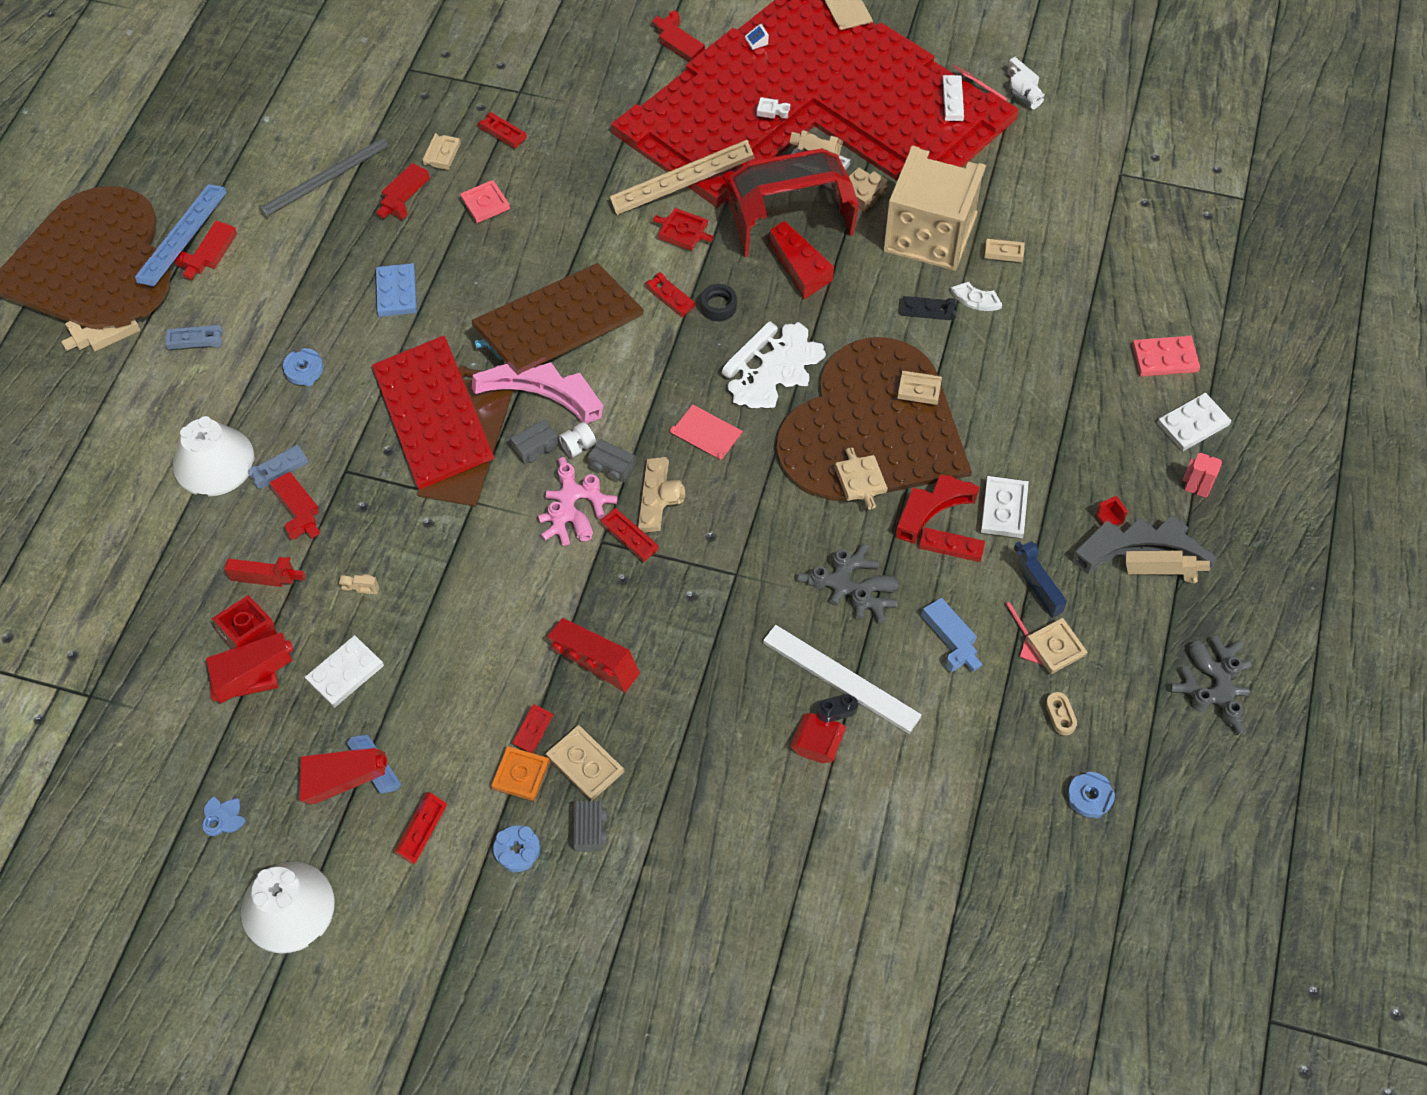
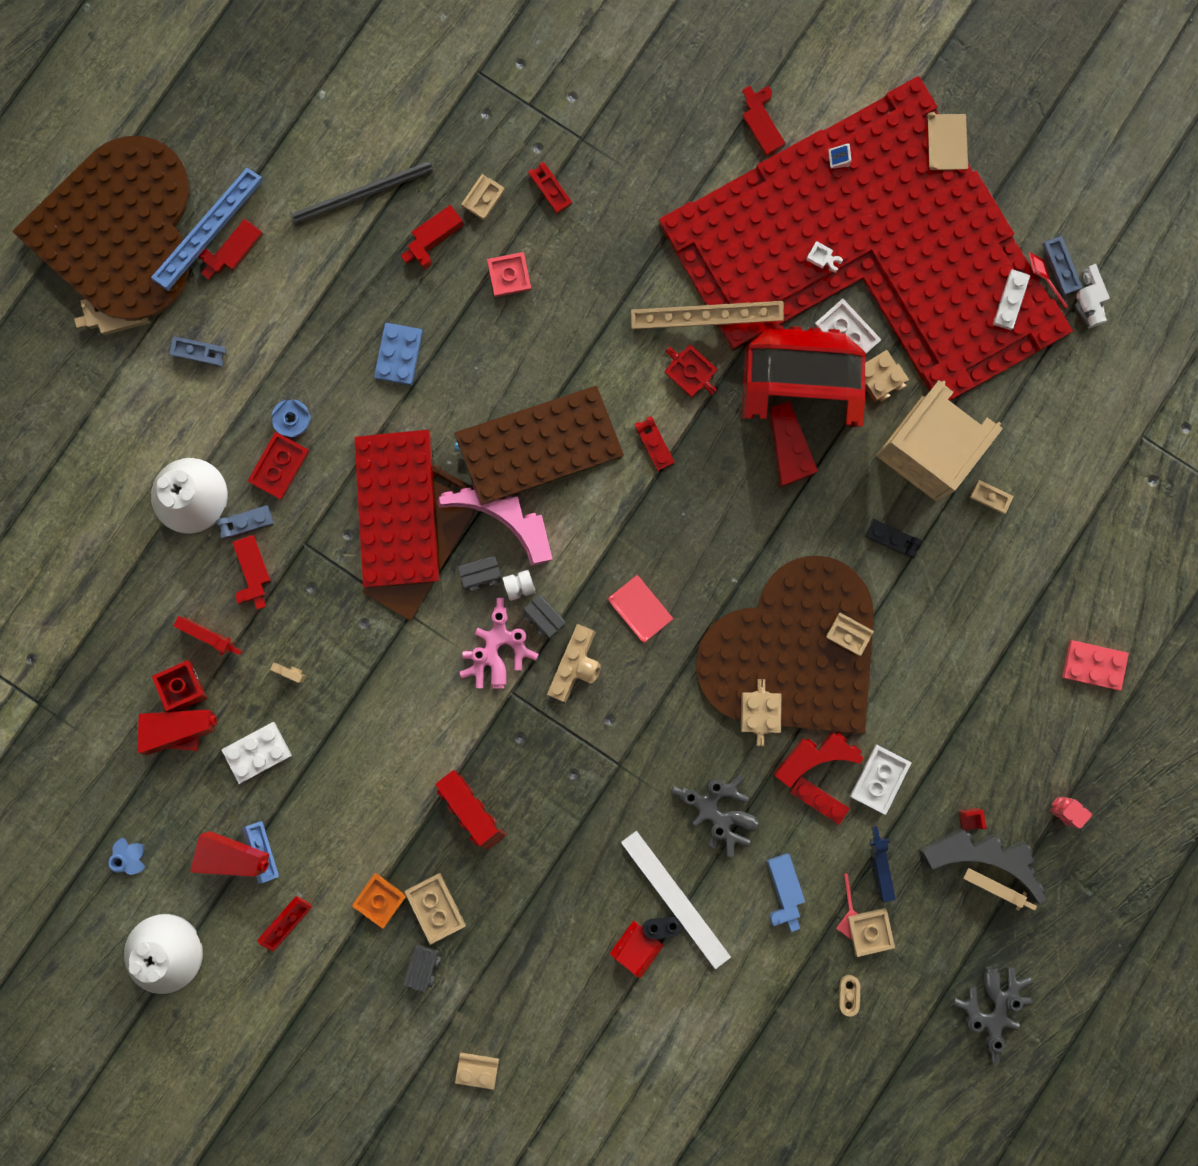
camera: 20 degrees right, 25 degrees up
medium blue plate [494,826,540,872] -> none
red plate [513,704,554,754] -> none
red plate [601,508,659,562] -> none
black tyre [700,284,737,321] -> none
white plant [722,321,826,408] -> none
tan hips [790,130,843,156] -> none
white tile [950,282,1002,311] -> none
medium blue plate [1068,772,1115,818] -> none
white plate [1157,393,1231,452] -> none
none -> red plate [247,432,310,500]
none -> tan plate [455,1053,499,1090]
none -> sand blue plate [1042,236,1083,296]

